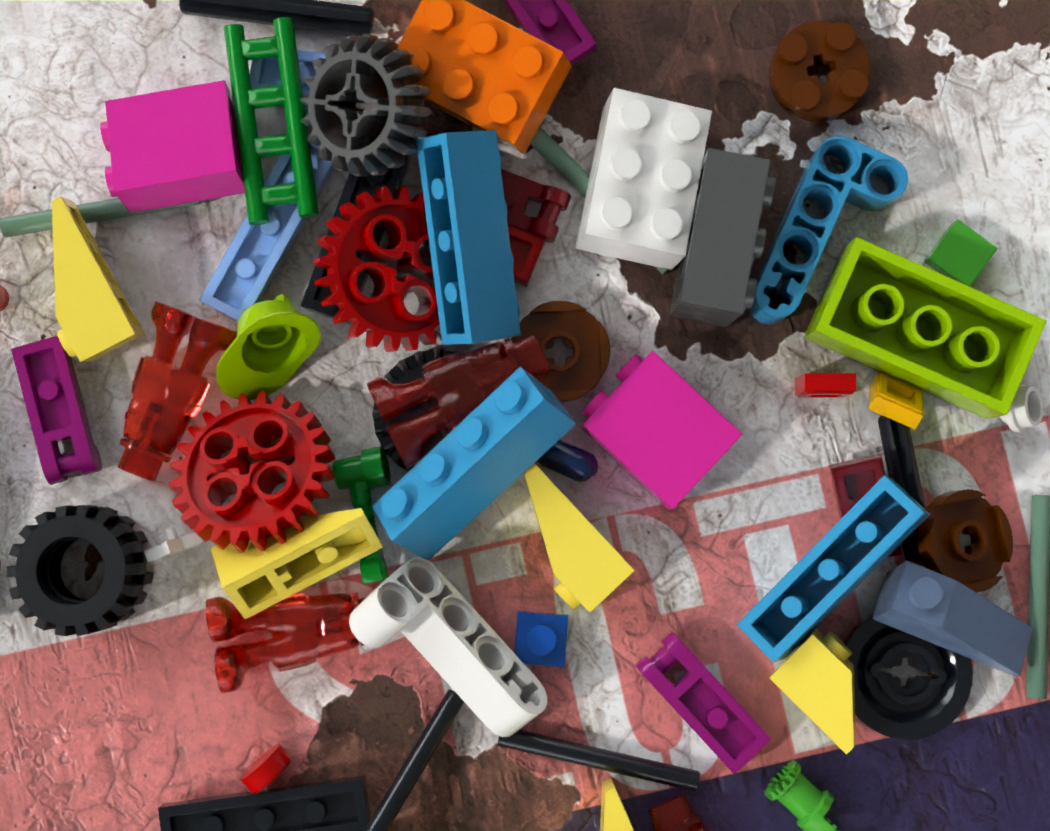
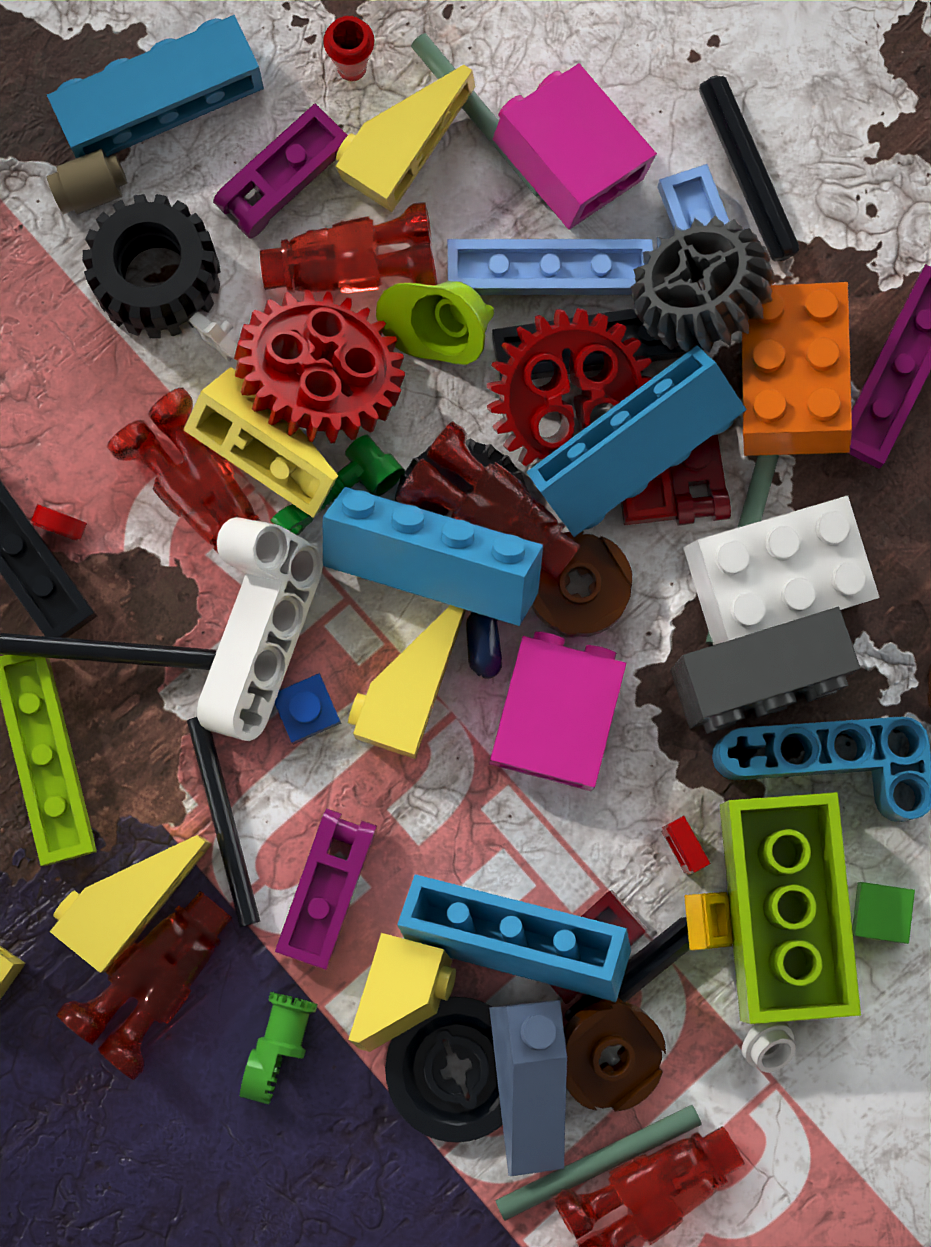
camera: 60 degrees right, 5 degrees down
green bar [224,17,319,225] -> none

